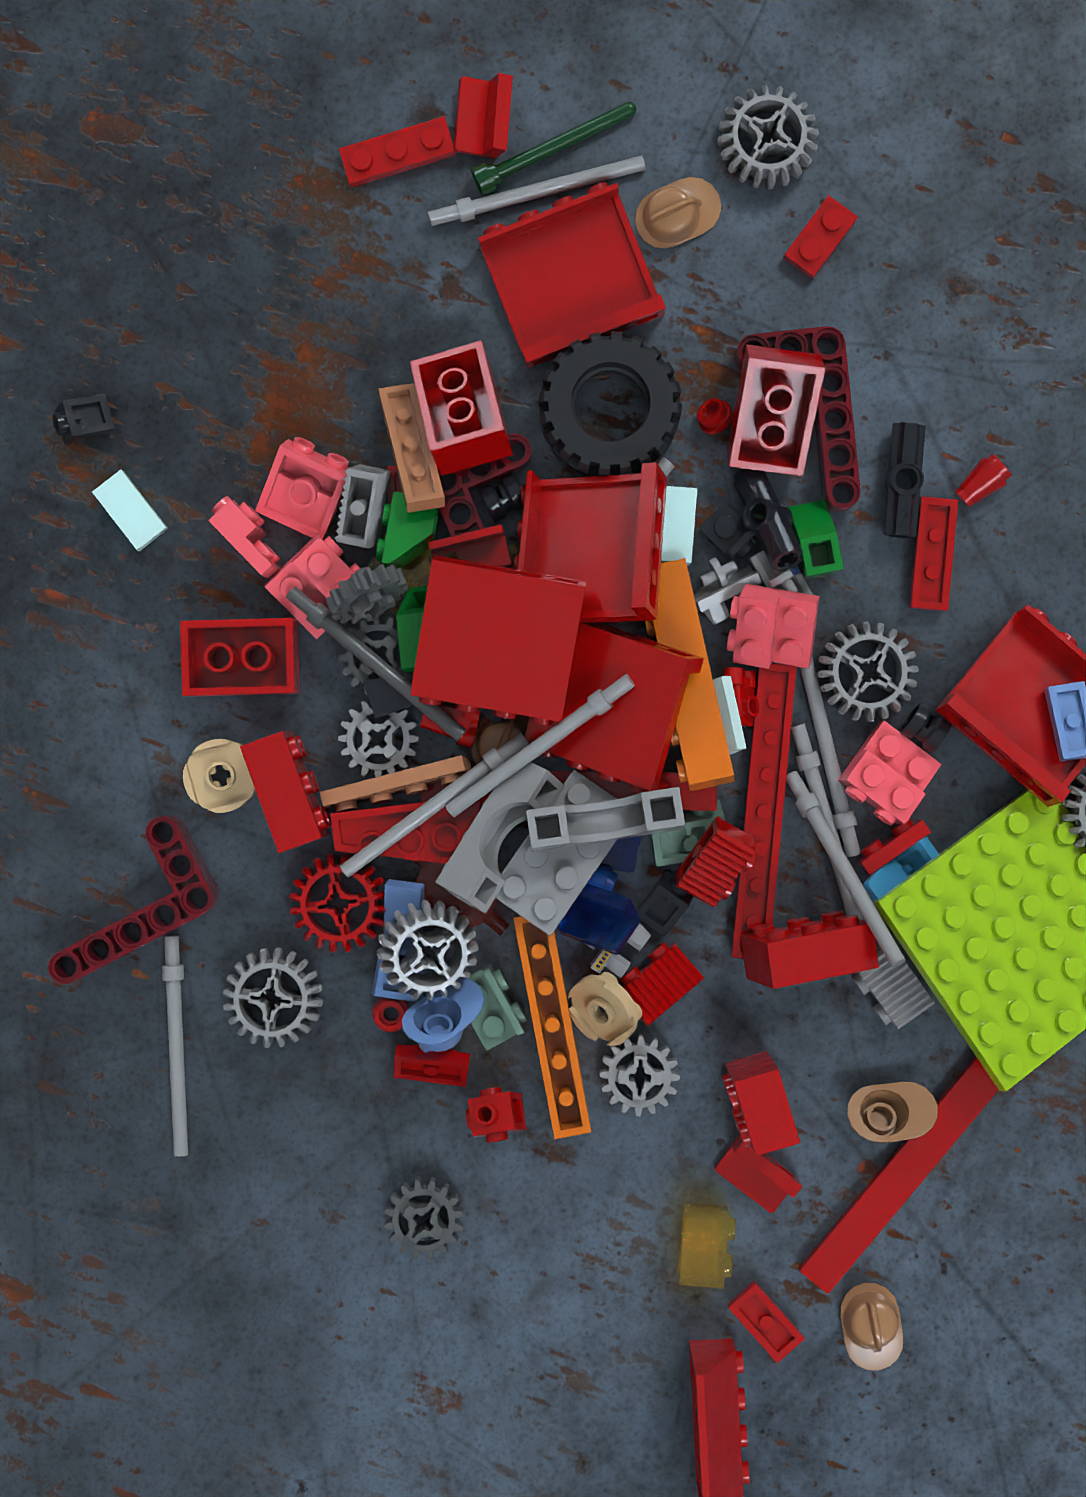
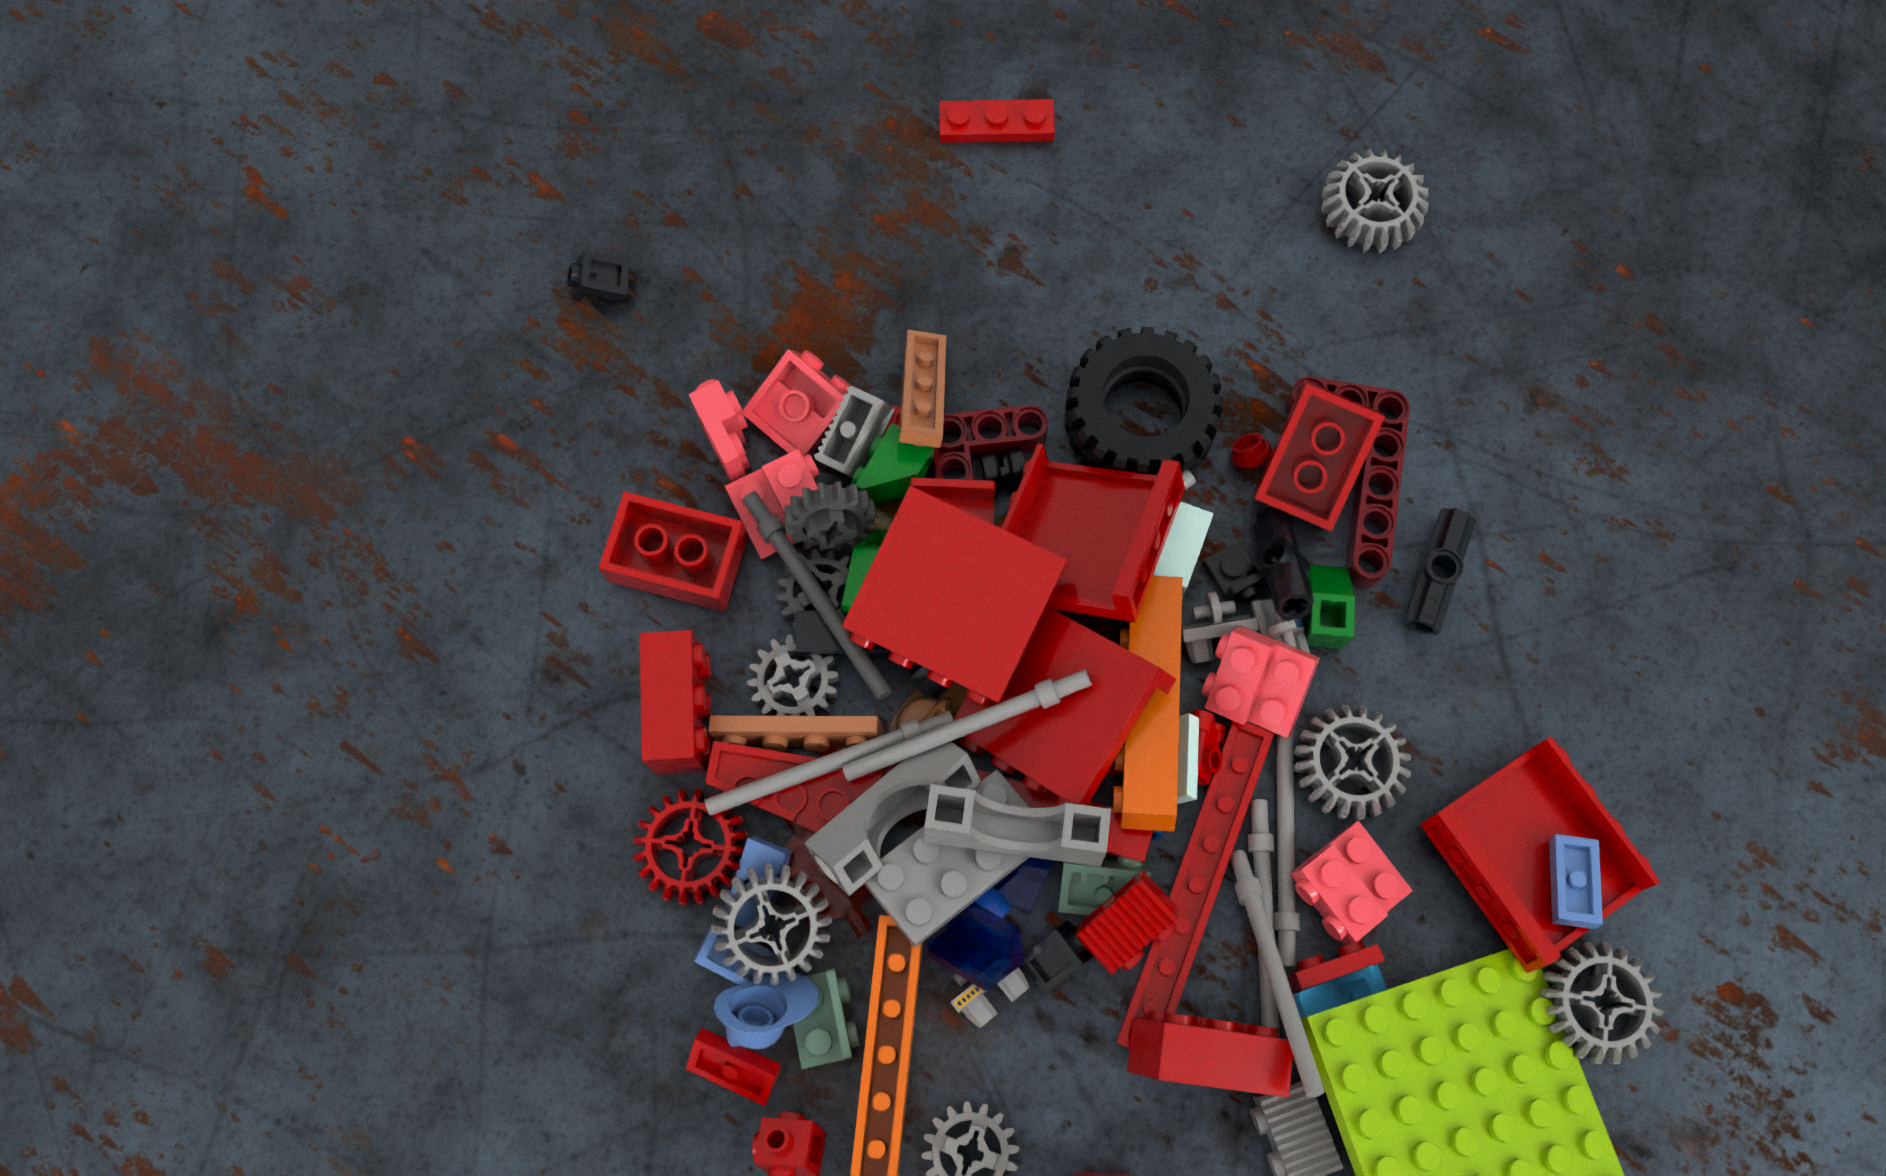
camera: 20 degrees right, 15 degrees down
dark red beam [48,815,219,984] -> none
light aqua tile [92,470,168,551] -> none
light grey bar [161,935,188,1157] -> none
tan plate [183,739,256,813] -> none
light grey gear [223,947,323,1048] -> none
red plate [372,997,409,1032] -> none
red brick [410,340,513,476] -> none
red plate [420,703,481,749] -> none
light grey bar [428,155,646,226] -> none
red panel [453,73,513,159] -> none
dark green piece [470,102,637,196] -> none
red panel [478,182,666,369] -> none
tan plate [568,972,642,1046] -> none
red brick [619,941,704,1026] -> none
medium nougat piece [635,177,722,249] -> none
red plate [783,195,858,280] -> none
black wheel [900,703,952,753] -> none
red plate [909,496,958,612] -> none
red cone [955,453,1012,508] -> none

